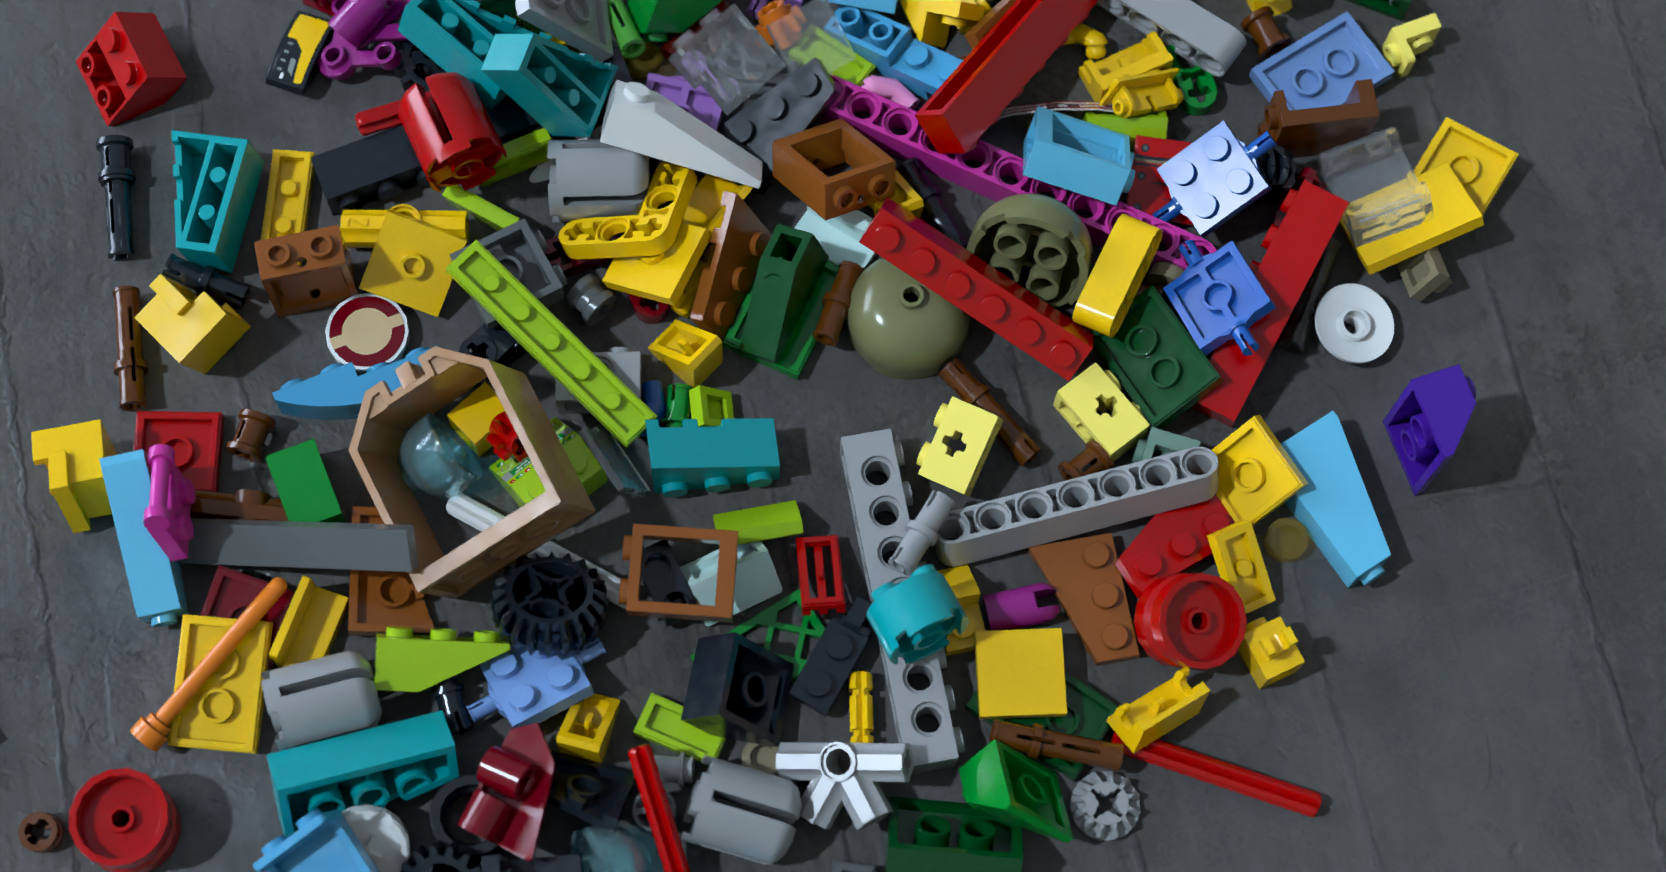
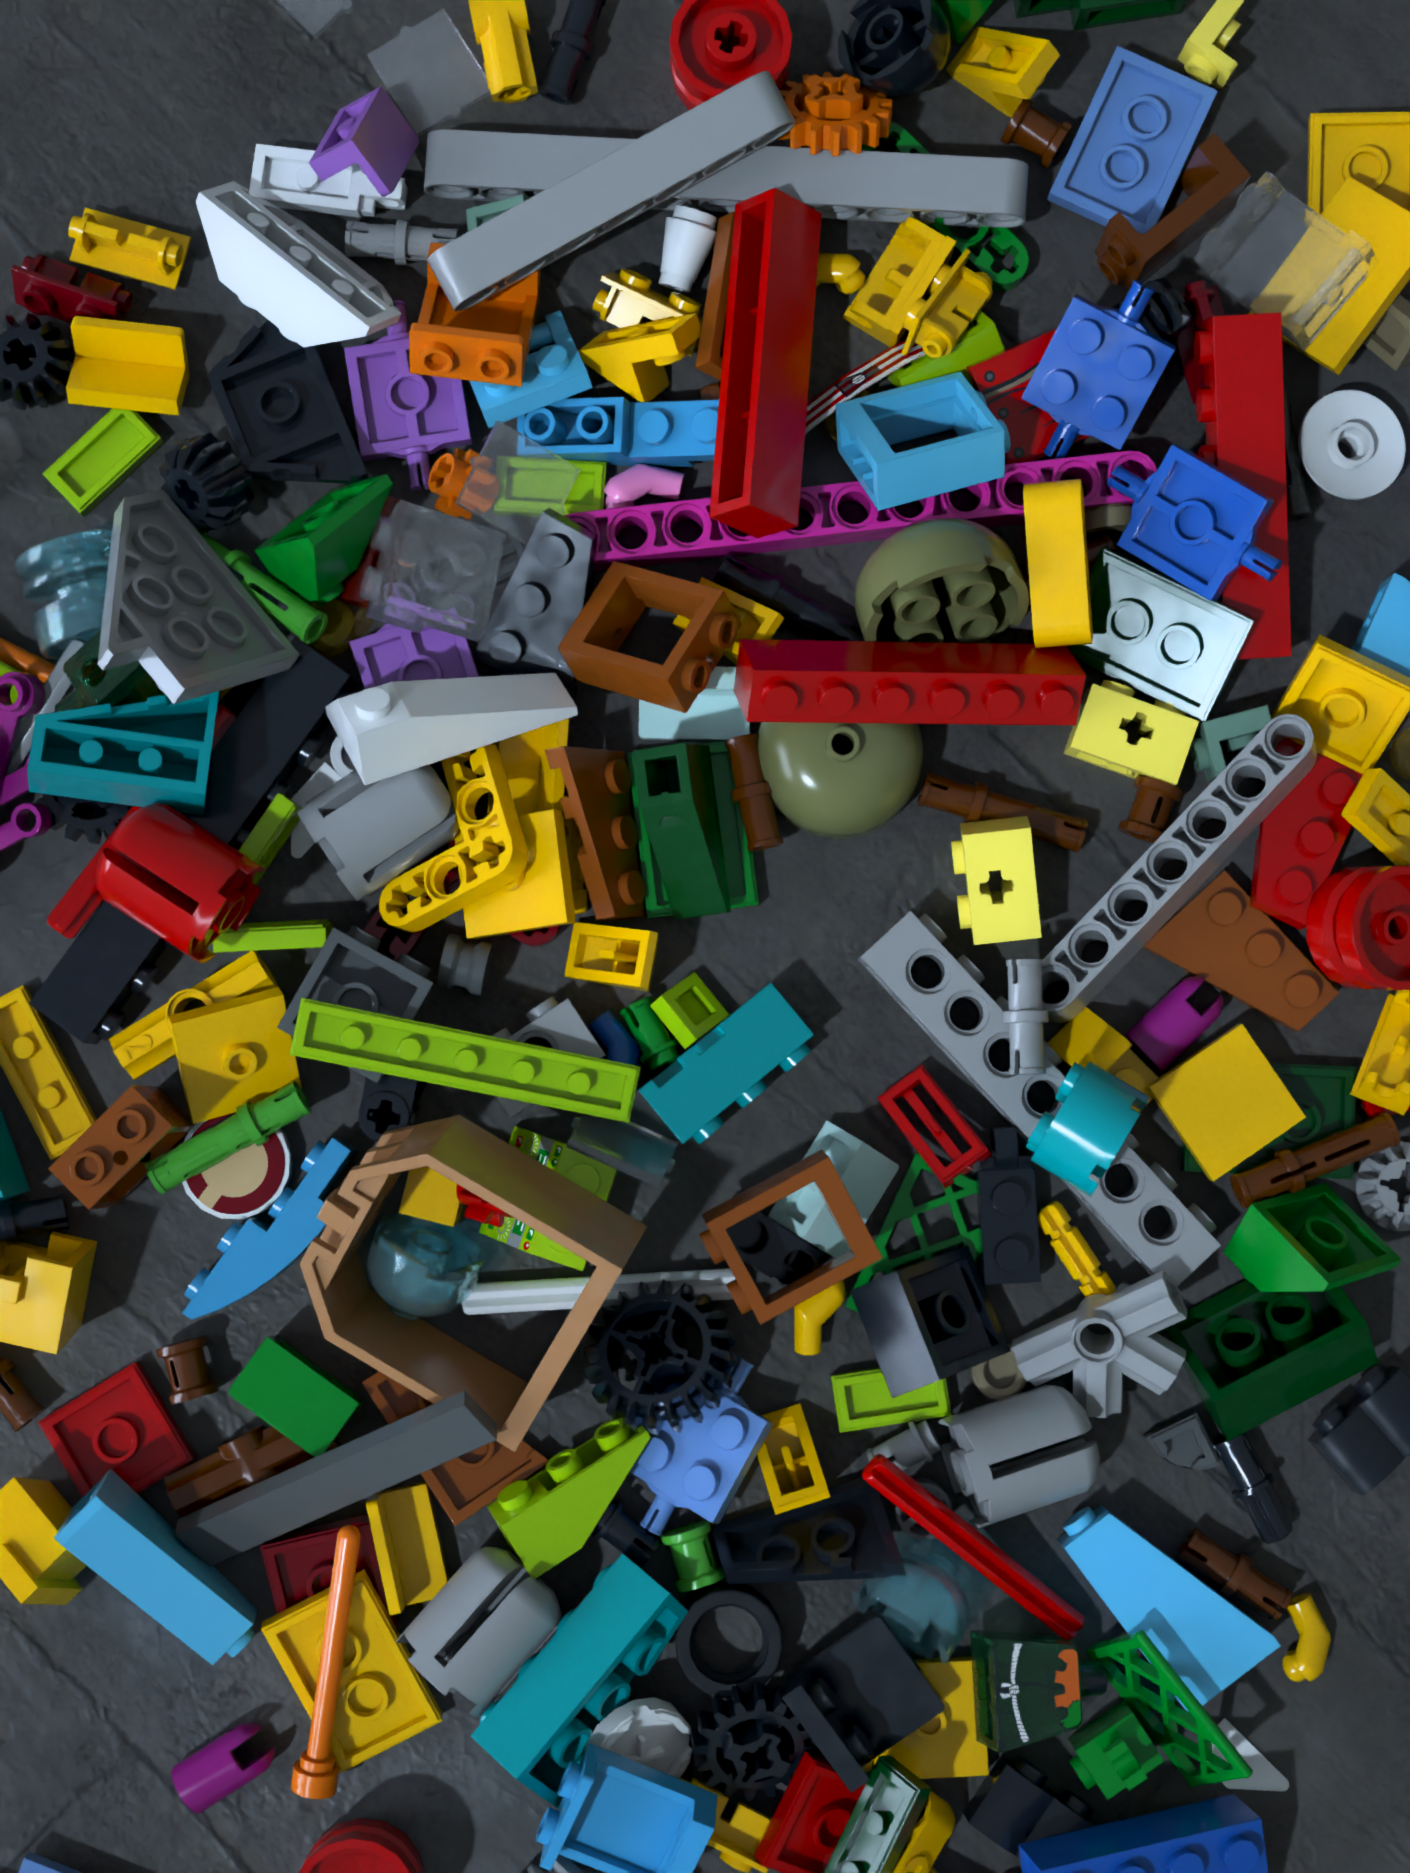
camera: 30 degrees left, 15 degrees up
dark pink plate [143,444,196,562] -> none
dark red panel [457,723,556,862] -> none
teal wedge [481,34,618,137] -> none
lime tile [713,500,804,545] -> none
none -> bright green pin [145,1081,312,1195]
none -> magenta piece [171,1722,275,1814]
none -> bright green bush [661,1520,725,1592]
none -> yellow arm [794,1280,846,1356]

